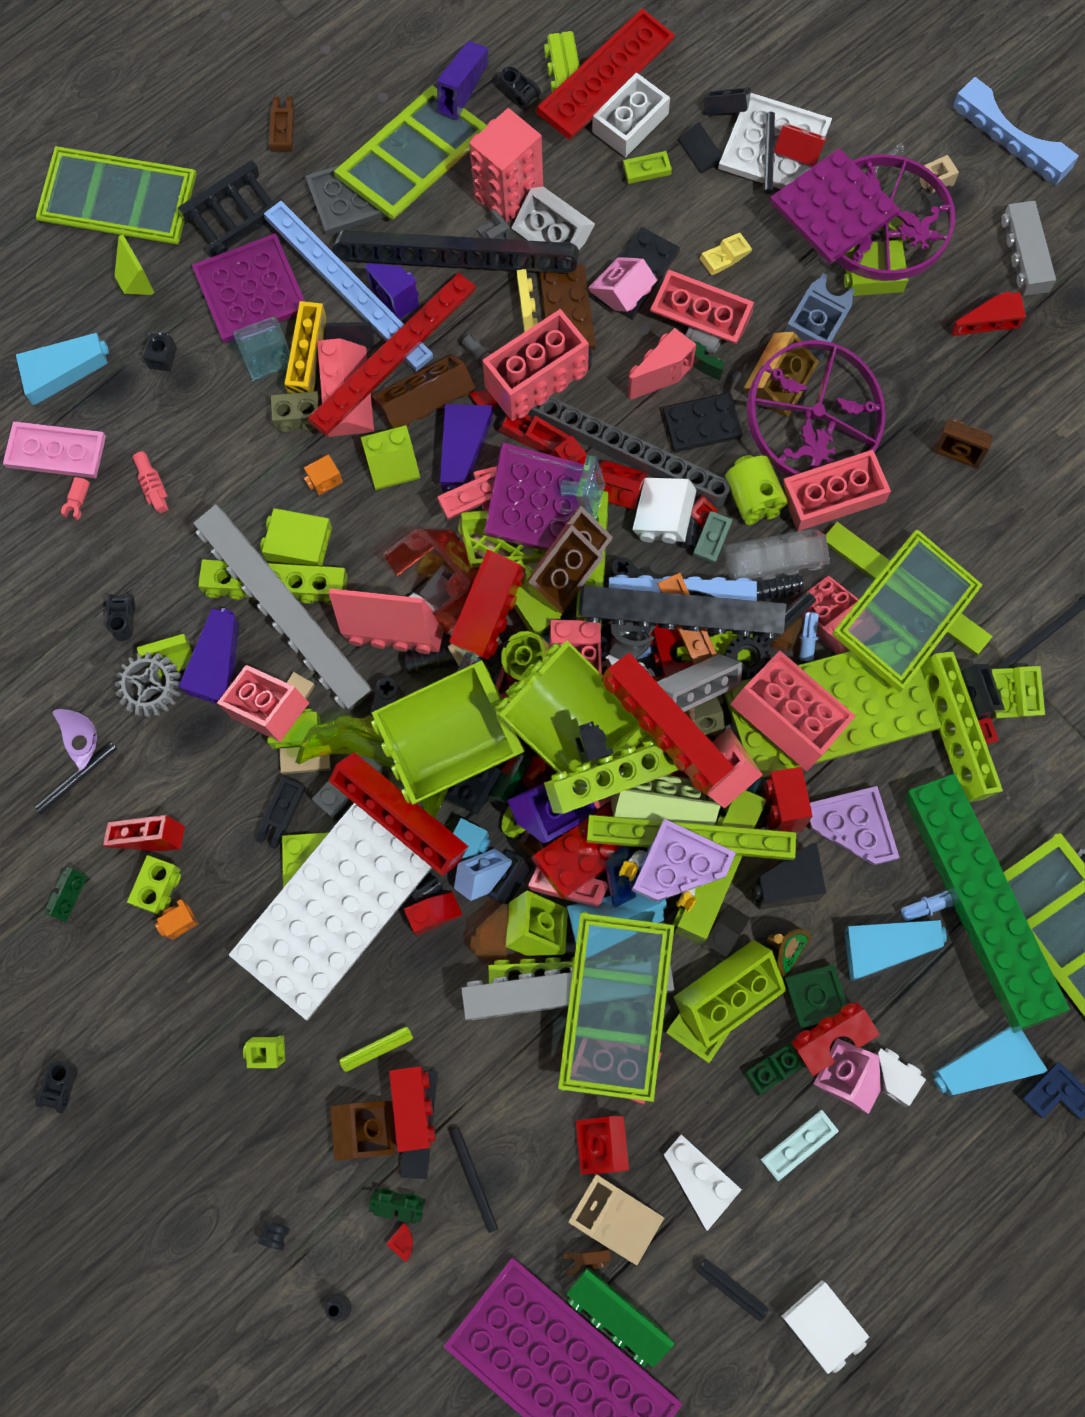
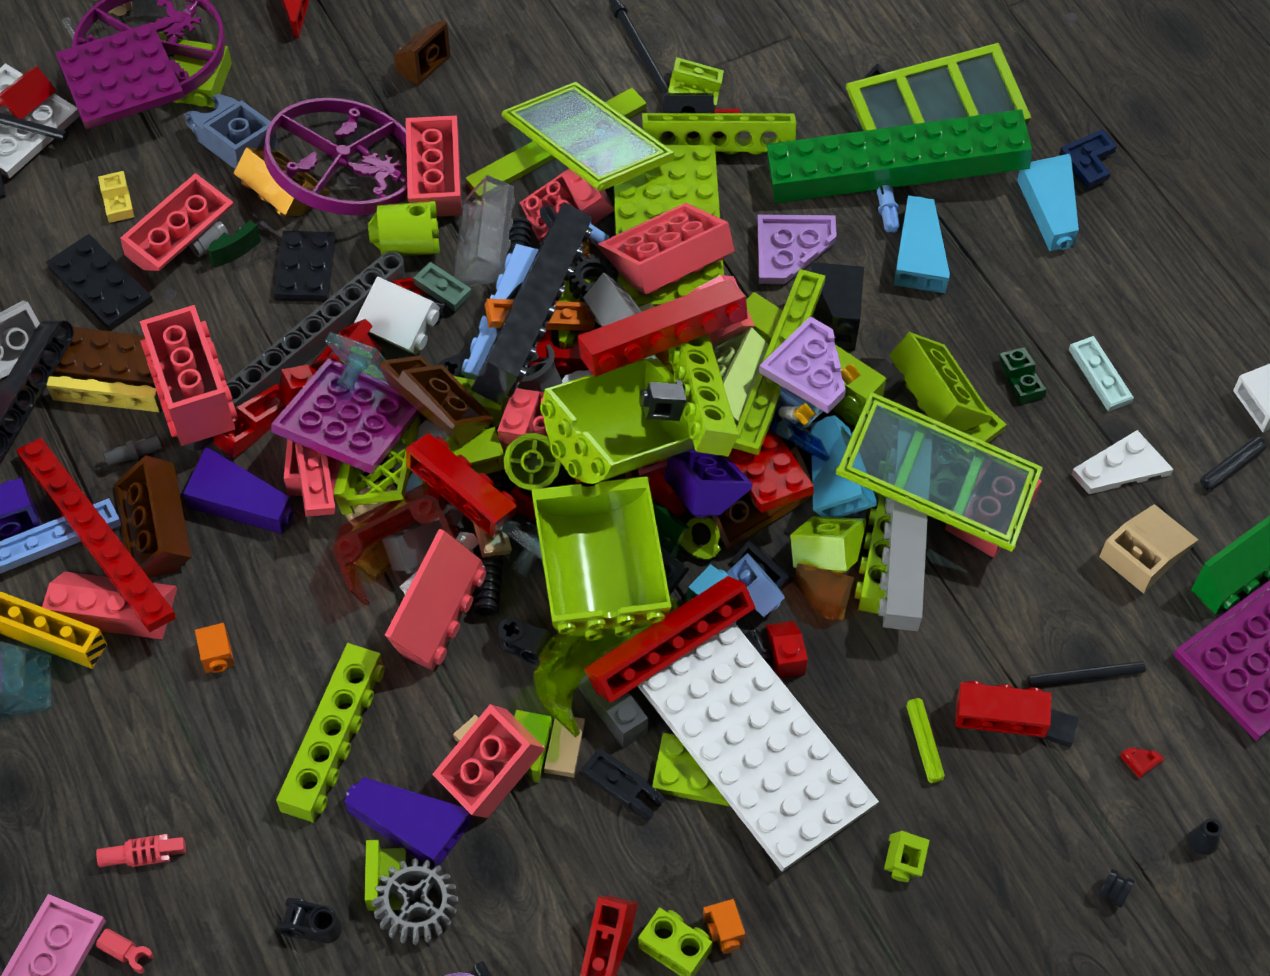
camera: 80 degrees left, 15 degrees down
light grey brick [194,504,374,710] -> none
lime brick [260,508,332,567] -> none
olive brick [271,391,321,432] -> none
black slope [326,322,374,349] -> none
reddish brown slope [331,1101,395,1161] -> none
lime slope [361,425,421,490] -> none
dark green hinge [369,1188,426,1224] -> none
red tile [470,390,499,409] -> none
coral plate [528,867,608,908] -> none
reddish brown plate [564,1248,611,1274] -> none
red bracket [576,1116,629,1175] -> none
bright pink slope [588,257,657,312] -> none
coral slope [627,328,696,400] -> none
red brick [760,766,813,833] -> none
shield [767,928,812,979] -> none
dark green plate [784,964,847,1029] -> none
red arch [791,1002,880,1076] -> none
bright pink slope [814,1038,881,1114] -> none
white slope [874,1048,926,1107] -> none

